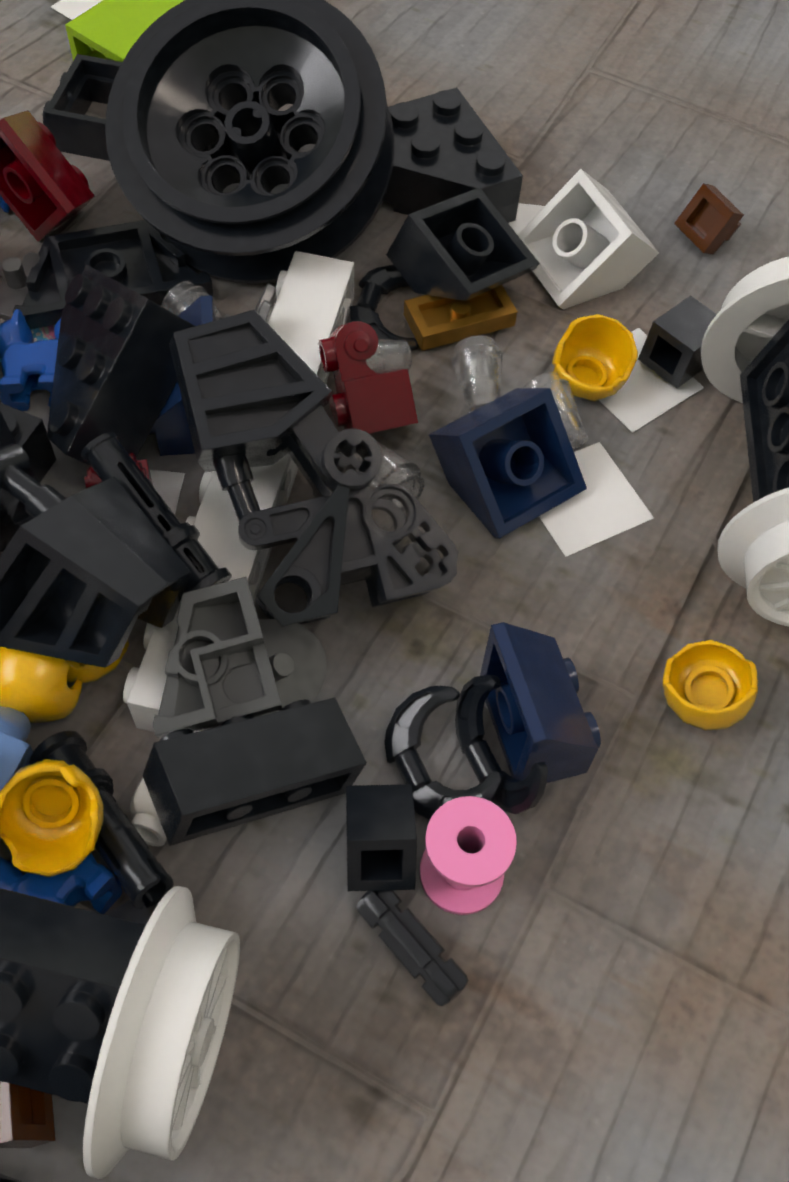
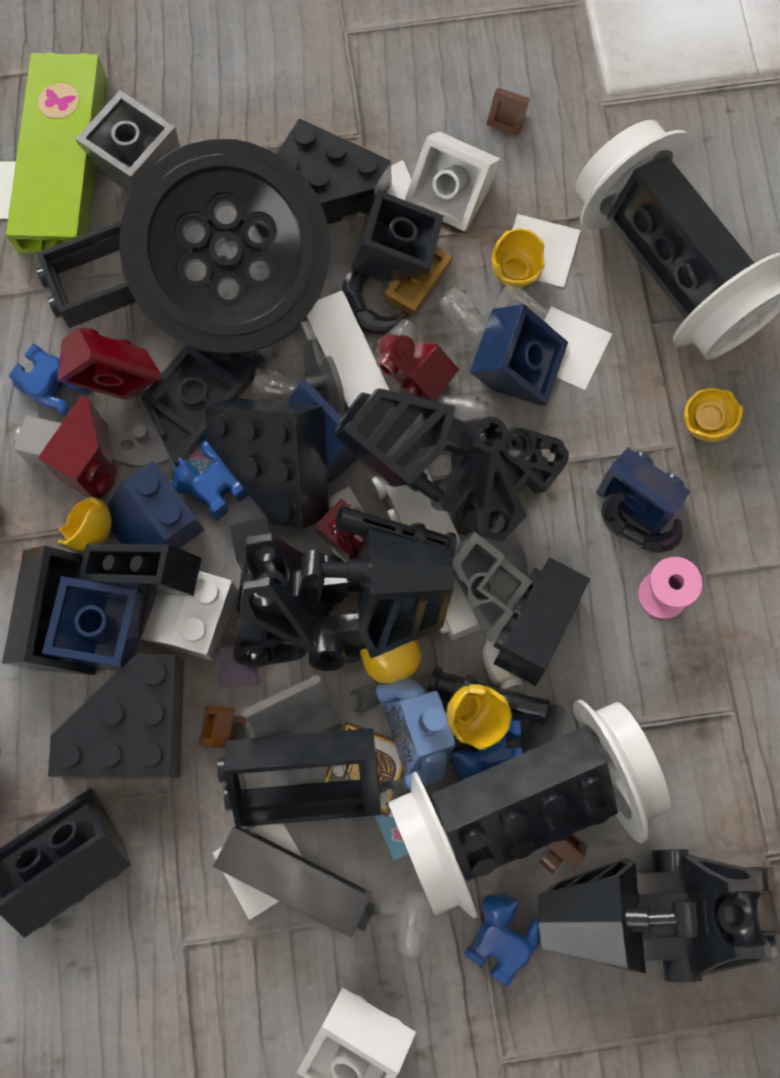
camera: 30 degrees left, 15 degrees up
black brick [346,784,417,892] -> none
black axle [356,890,468,1007] -> none
black piece [384,686,503,819] -> none
black brick [638,295,717,388] -> none

